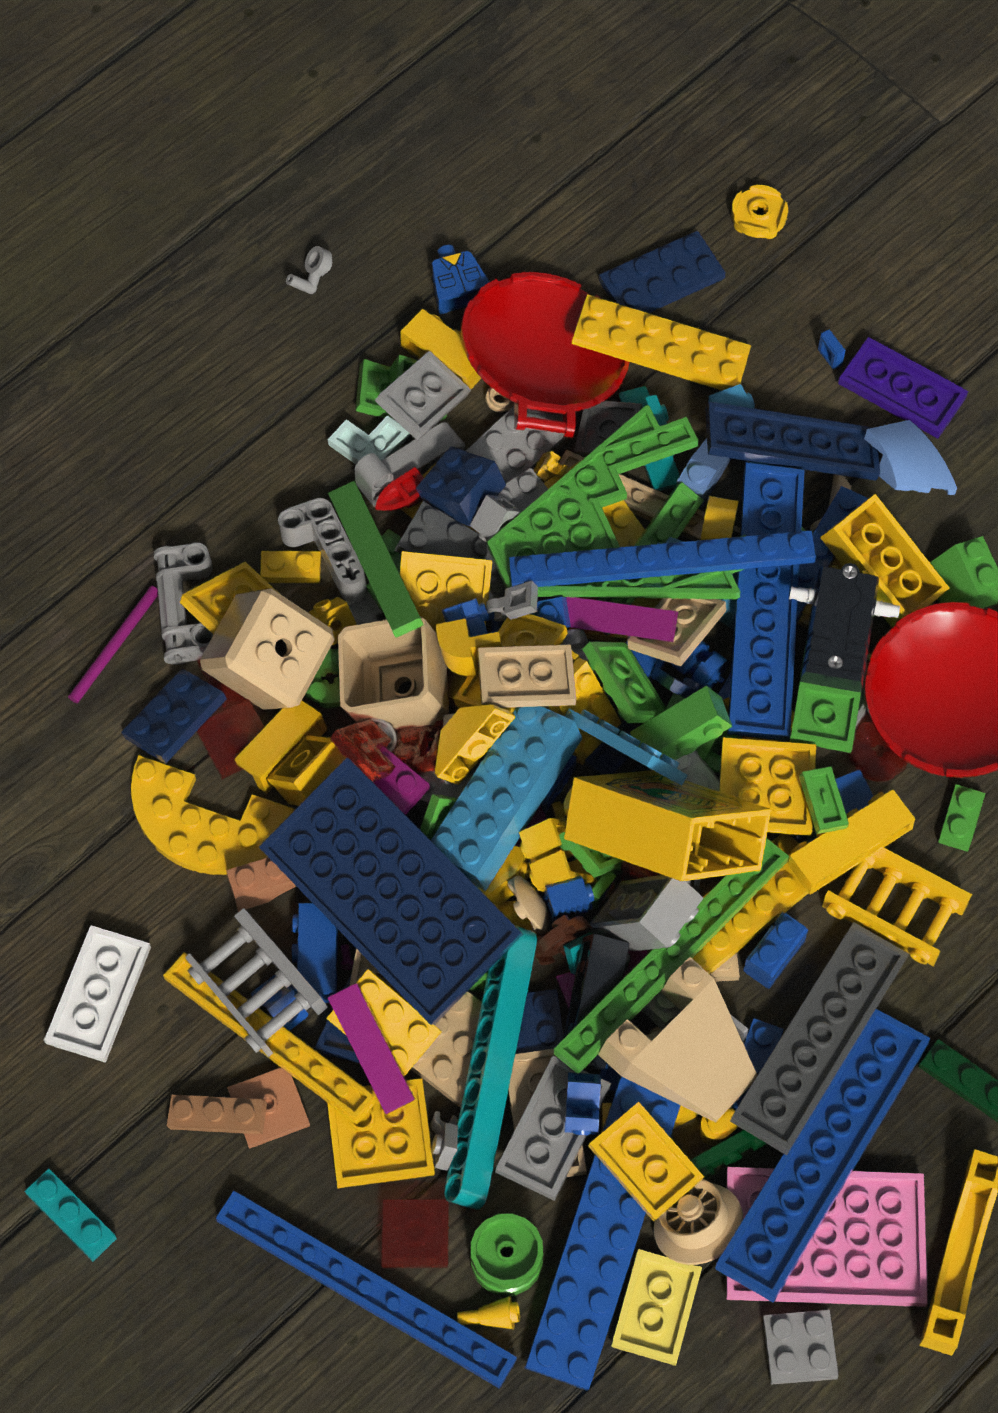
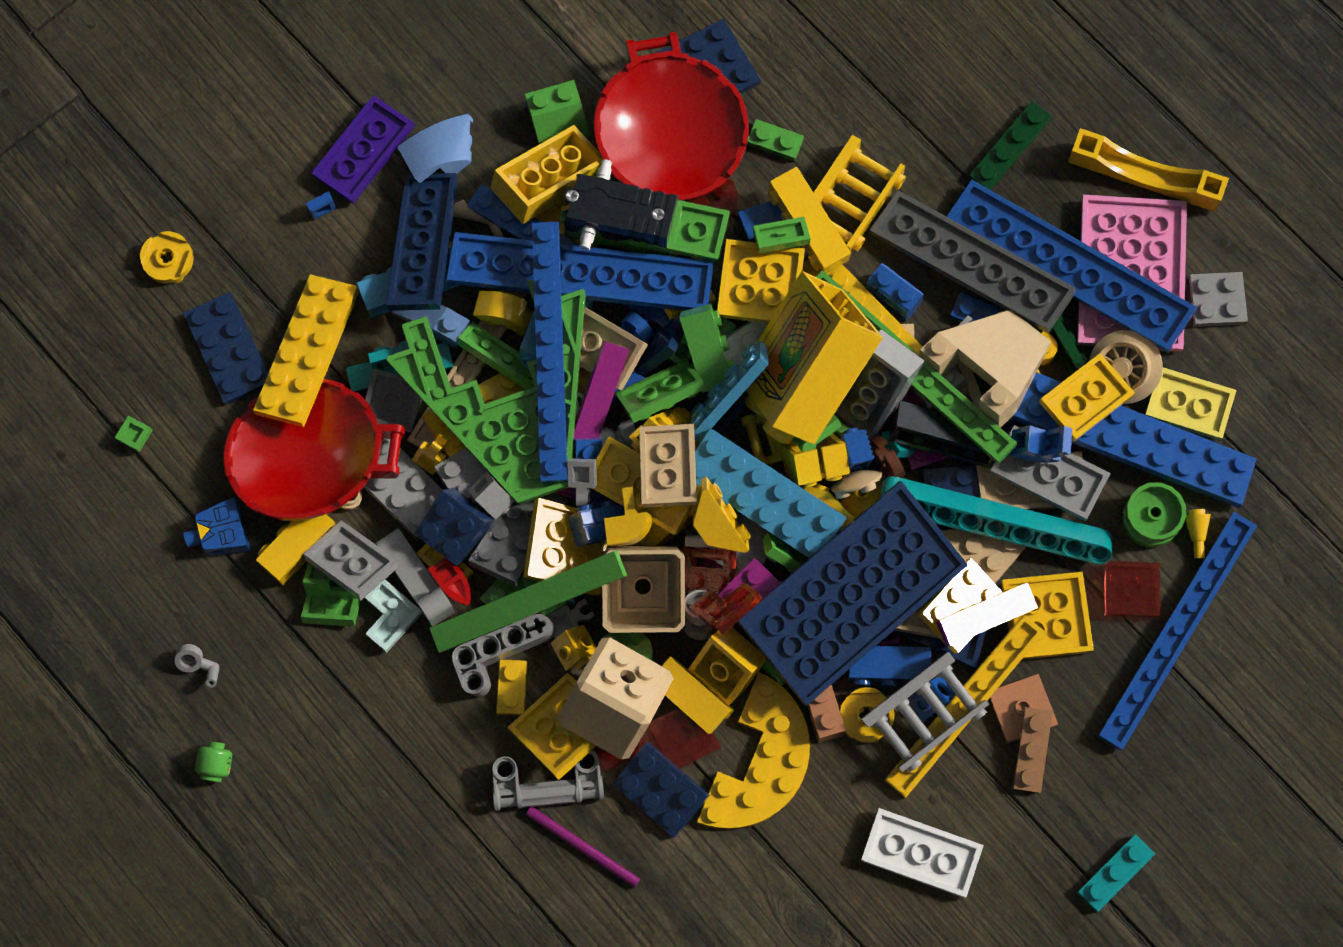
camera: 85 degrees left, 10 degrees up
light grey plate [430,1111,458,1171] -> none
none -> bright green plate [115,416,153,452]
none -> bright green head [195,741,232,782]
none -> yellow plate [840,687,894,743]

